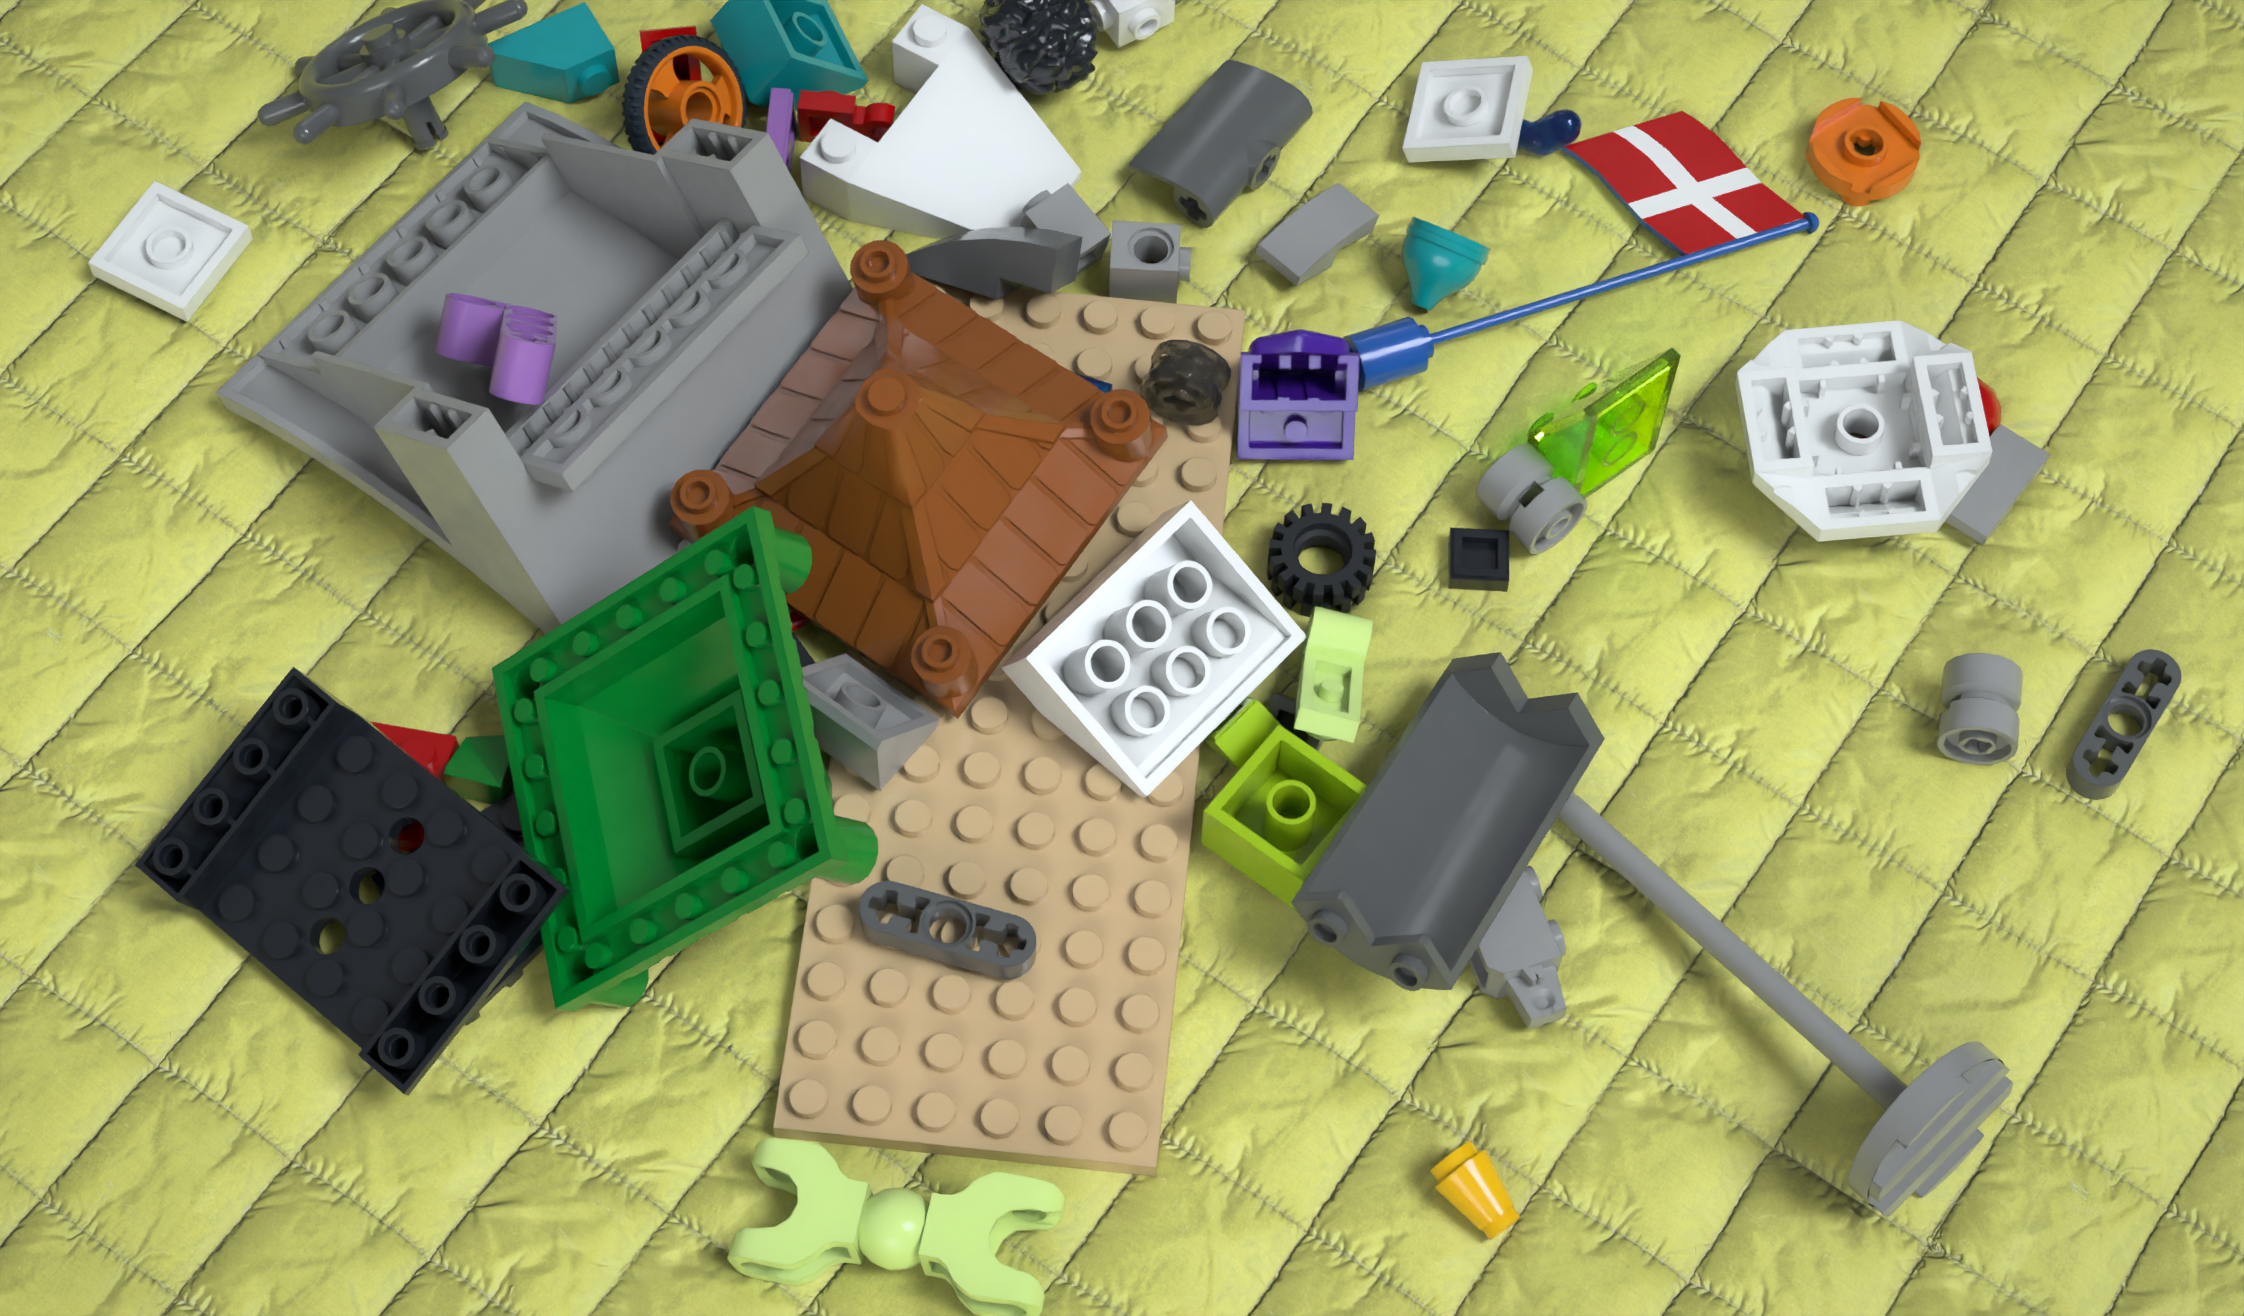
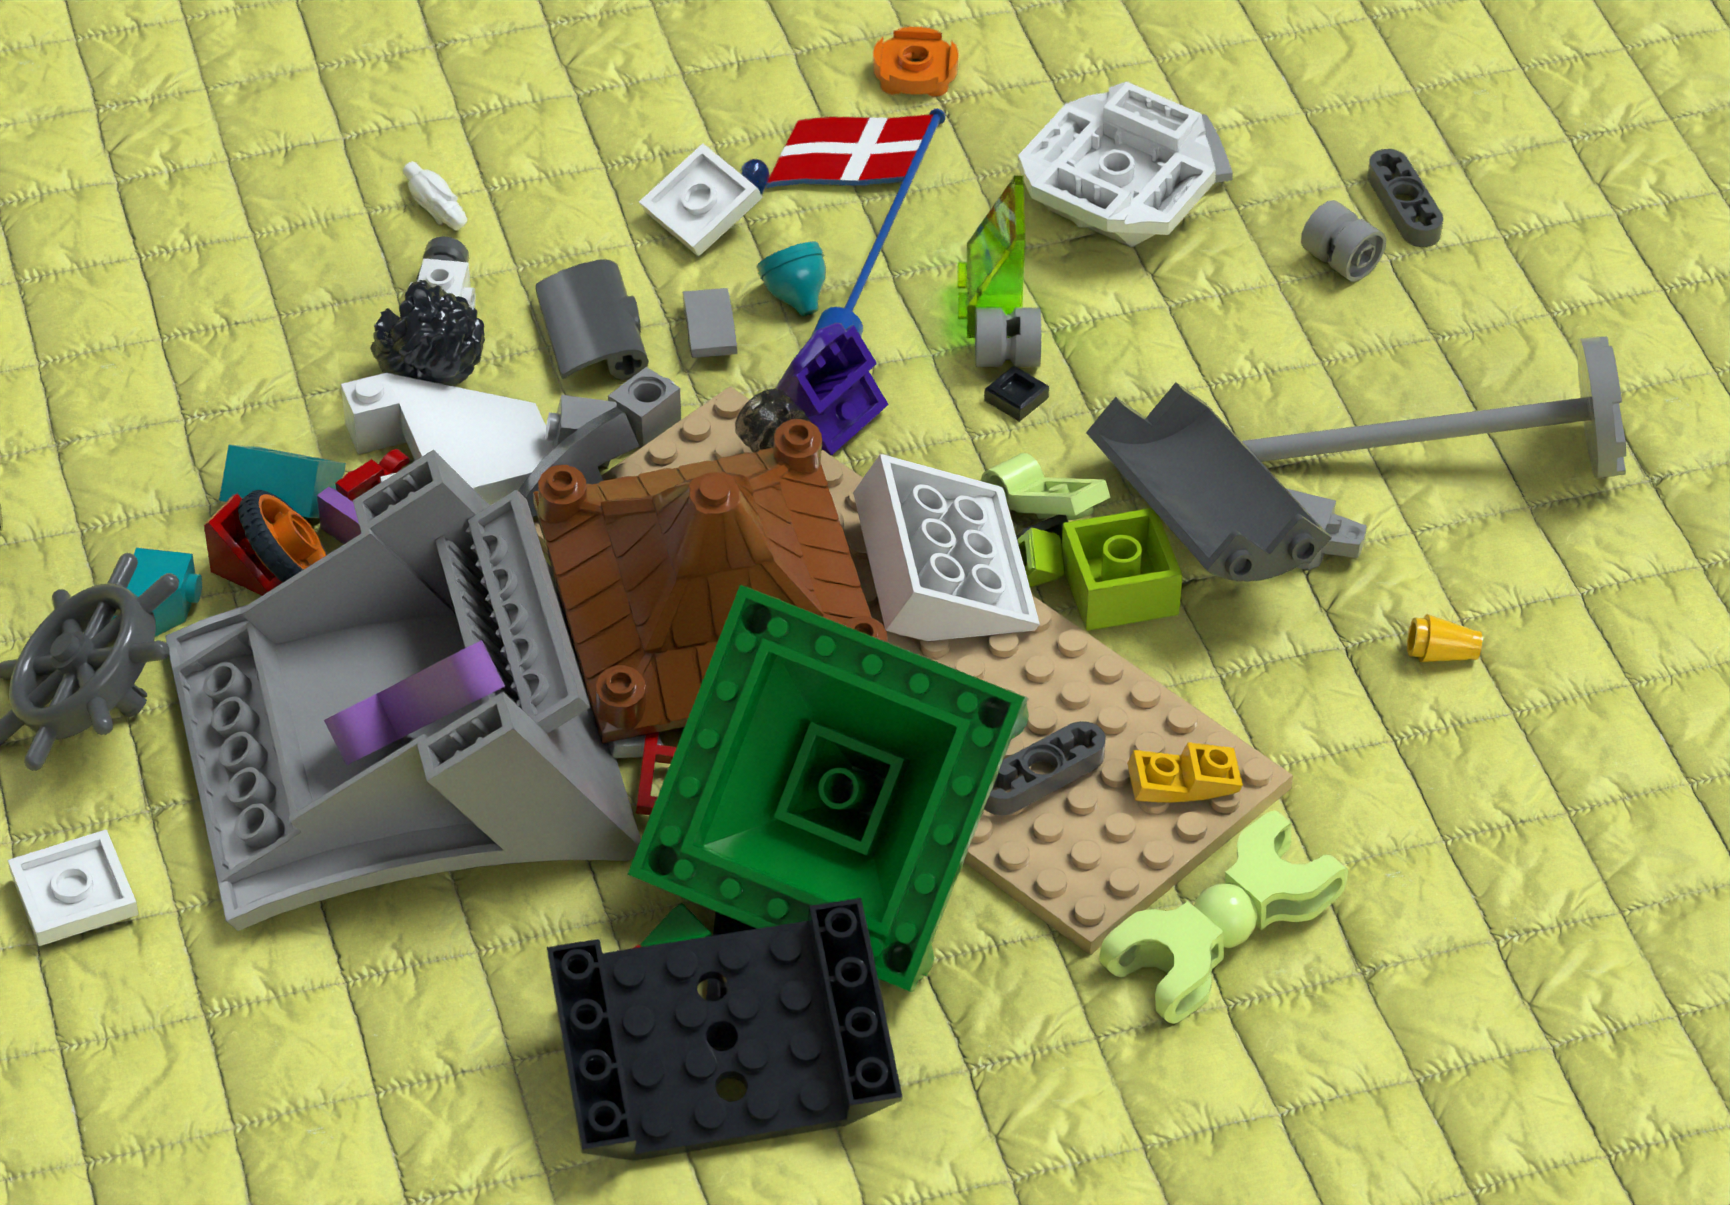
camera: 50 degrees left, 15 degrees down
black tyre [1267,503,1376,617] -> none
none -> yellow slope [1127,742,1243,802]

